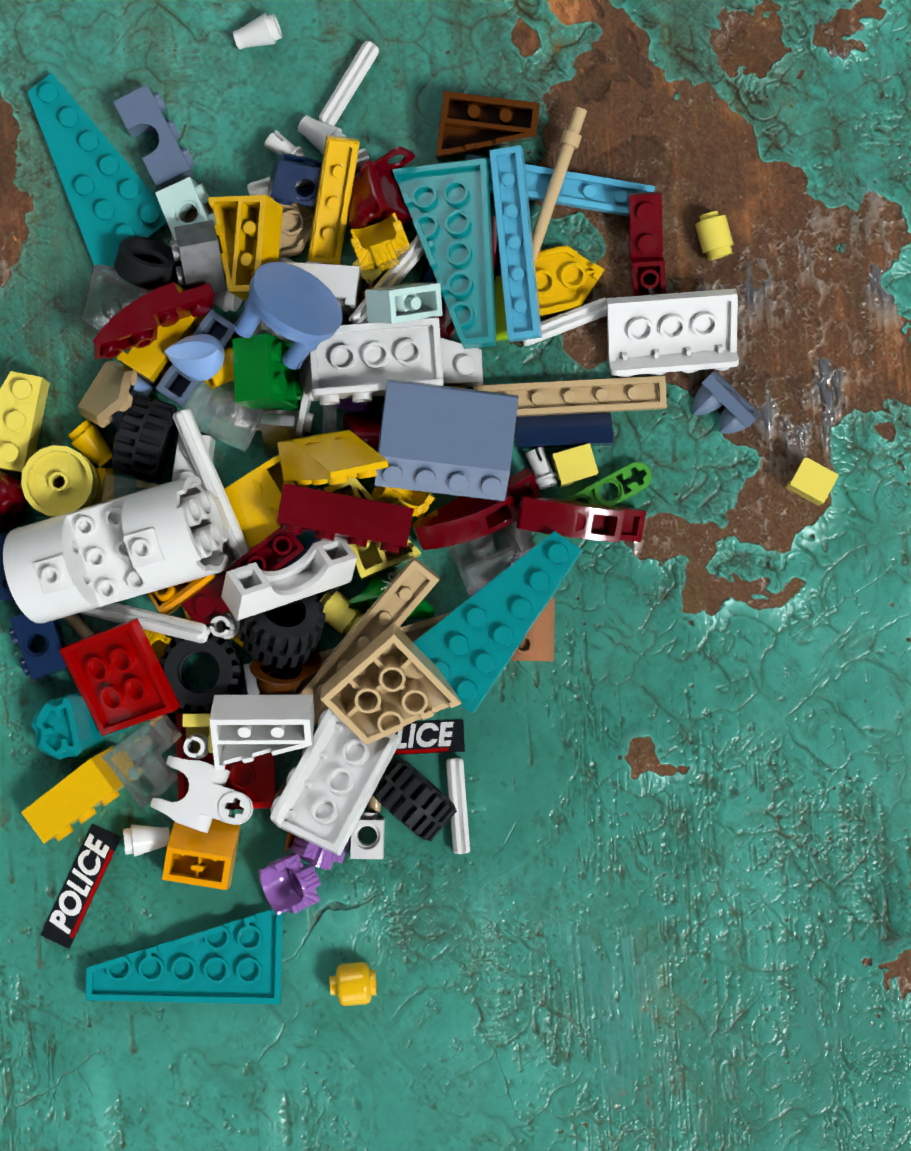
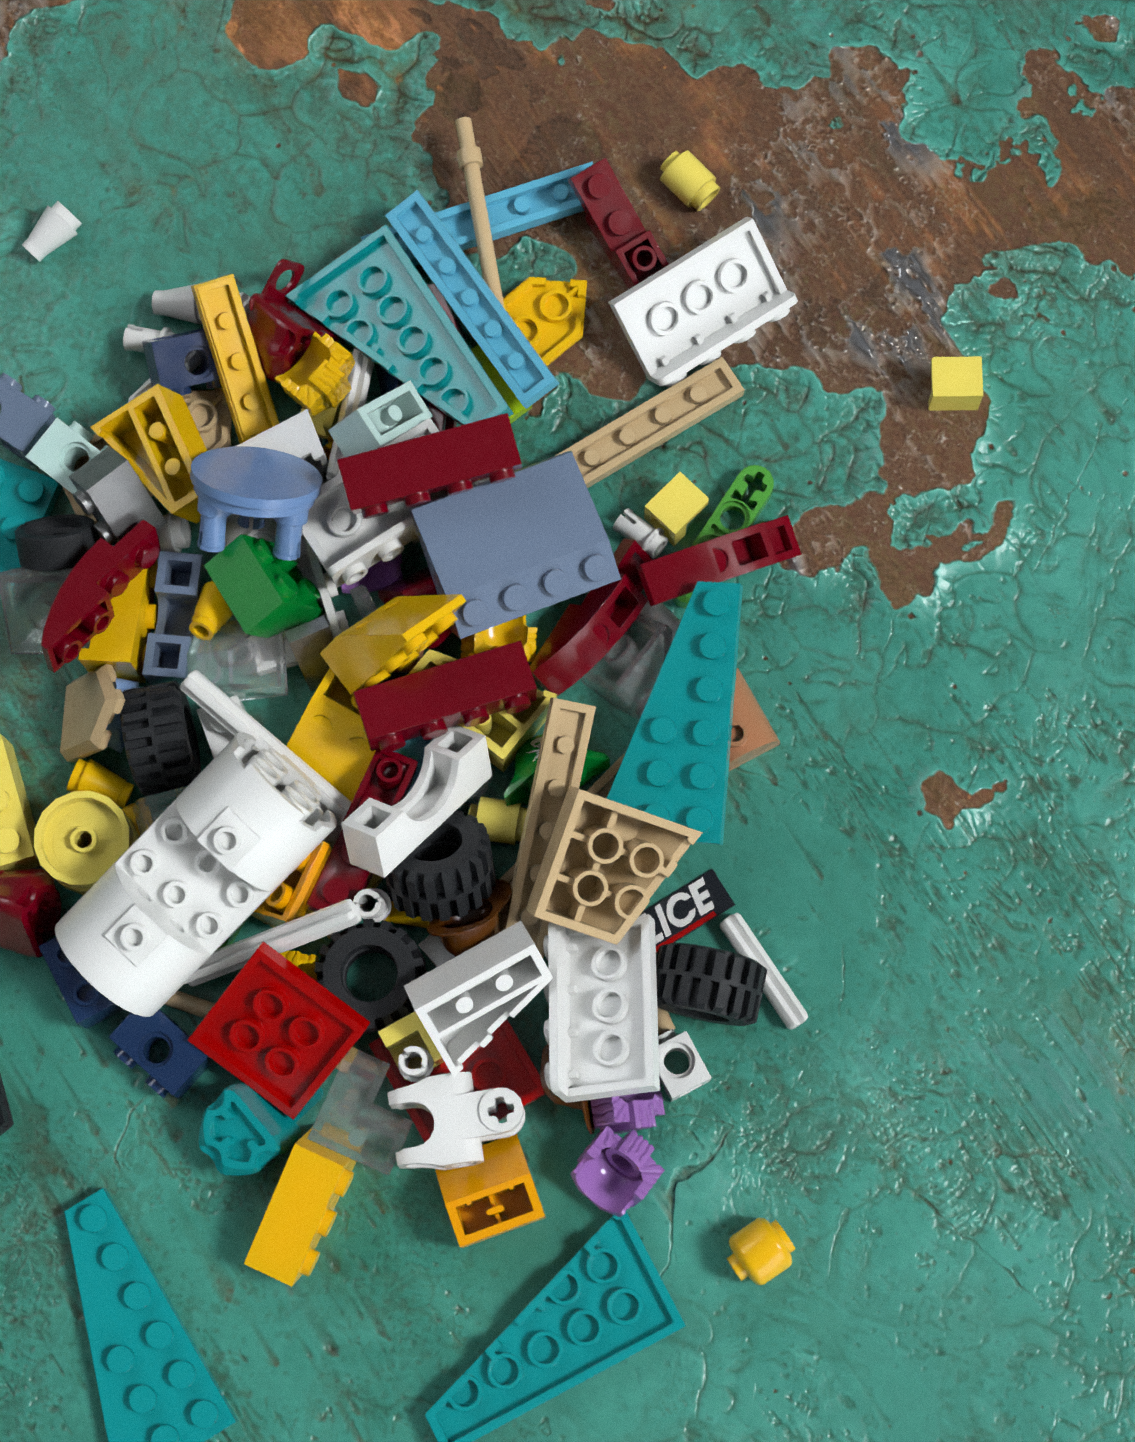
camera: 25 degrees left, 10 degrees down
sticker [41,824,121,949] -> none
white cone [123,825,170,857] -> none
light blue piece [164,334,225,381] -> none
white axle [319,41,379,126] -> none
reddish brown wedge [436,91,540,159] -> none
dark blue slope [516,413,614,449] -> none
white axle [522,298,607,346] -> none
sand blue tile [692,370,761,434] -> none
none -> dark red slope [337,413,522,519]

